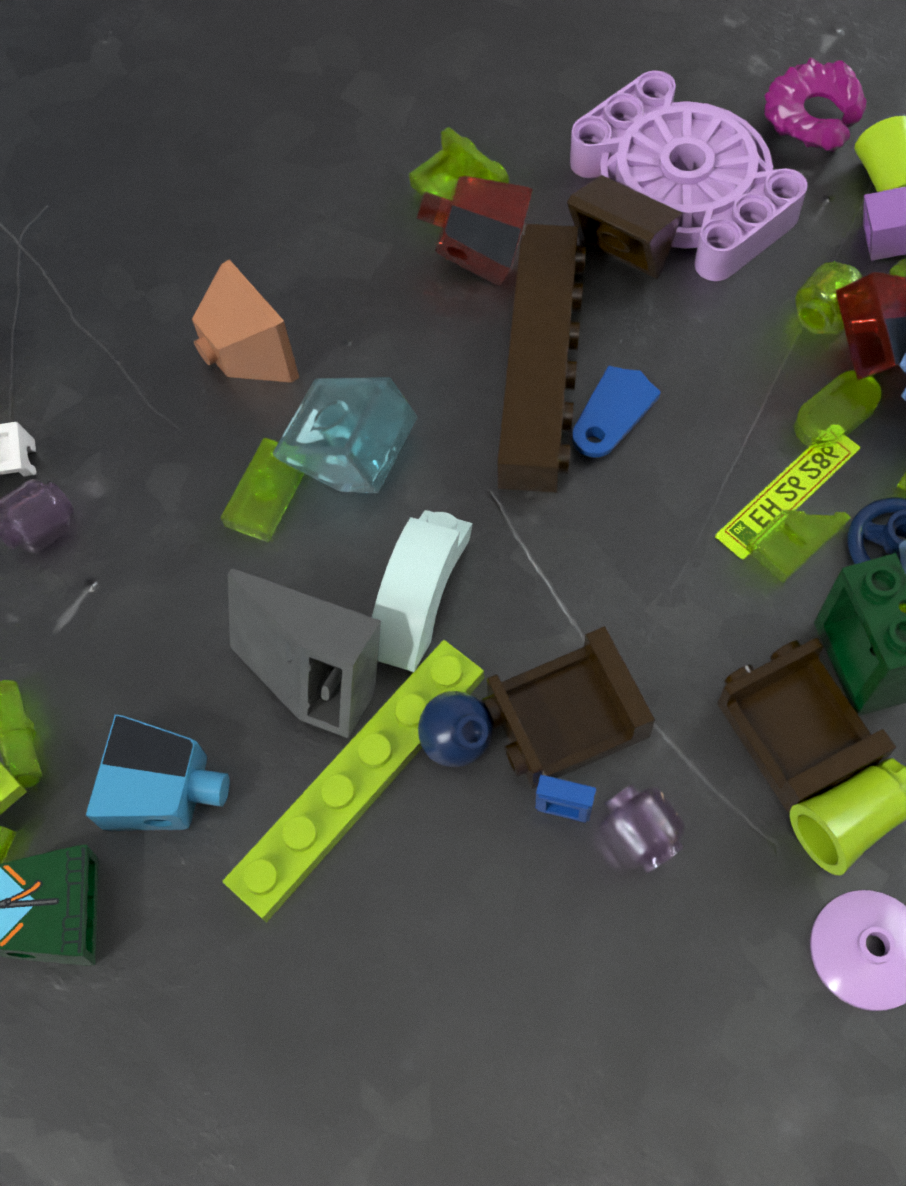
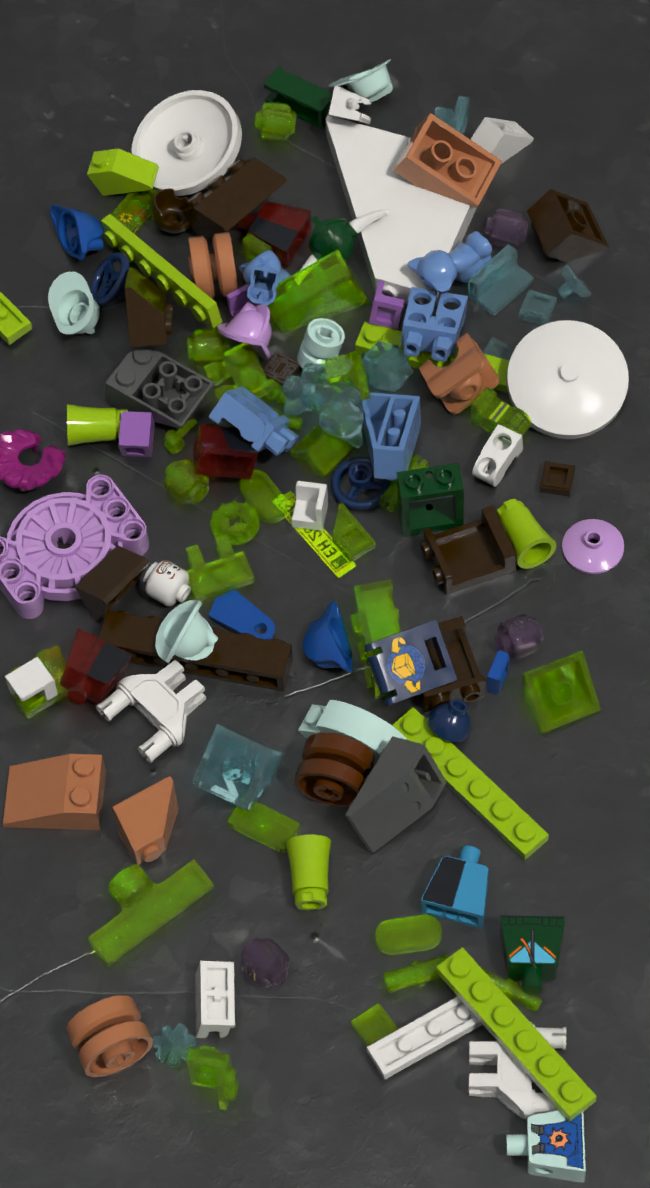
camera: 85 degrees left, 5 degrees down
none -> nougat slope [3,754,106,831]
none -> white panel [5,657,58,701]
none -> clear neon green plate [88,859,214,966]
none -> white connector [96,659,206,763]
none -> white head [143,560,191,607]
none -> light aqua helmet [155,600,218,664]
none -> clear neon green plate [186,534,255,601]
none -> clear neon green gear [210,499,260,545]
none -> lime plant [285,835,331,911]
none -> white panel [292,481,328,531]
none -> reddish brown wheel [294,733,375,808]
none -> blue hat [303,600,353,673]
none -> clear neon green wedge [350,579,401,699]
none -> dark blue container [364,619,458,706]
none -> clear neon green tile [375,914,442,955]
none -> clear neon green slope [522,651,601,733]

